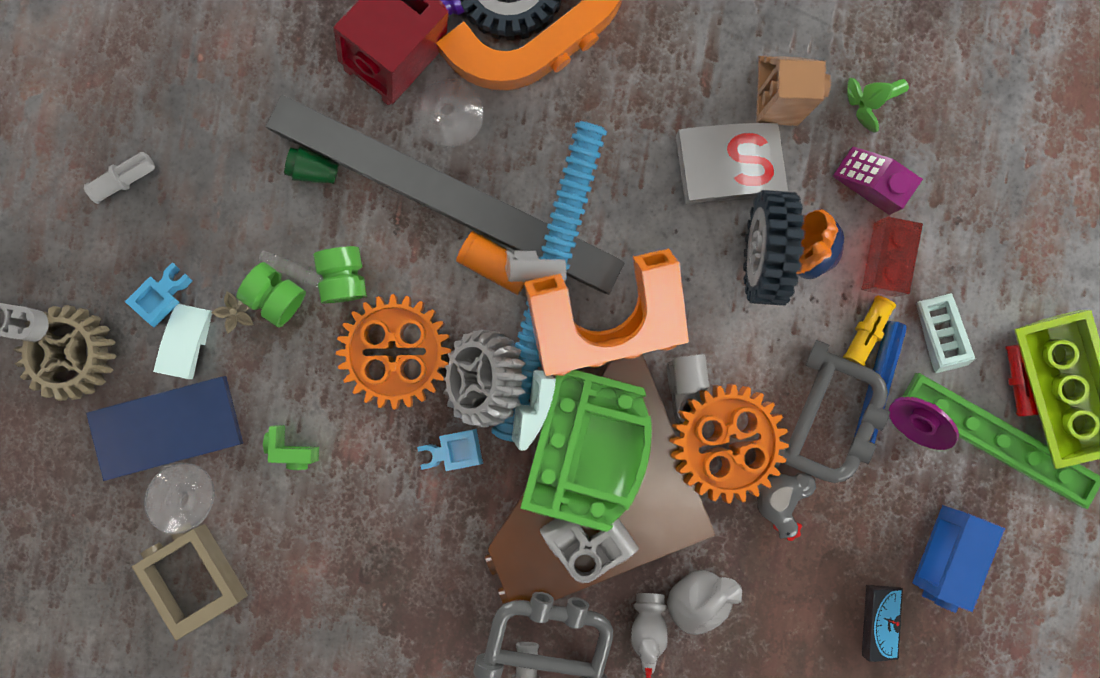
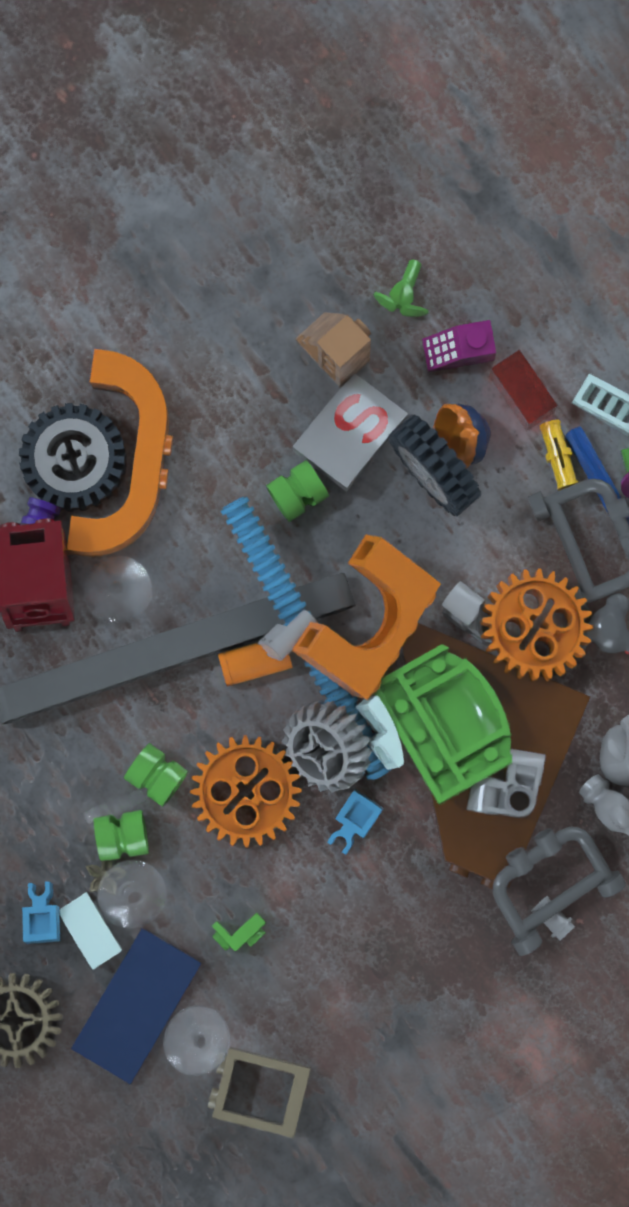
camera: 45 degrees left, 5 degrees down
dark green cone [284,146,339,184] -> none
none -> clear dish [97,860,166,929]
none -> bright green wheel [266,460,329,522]

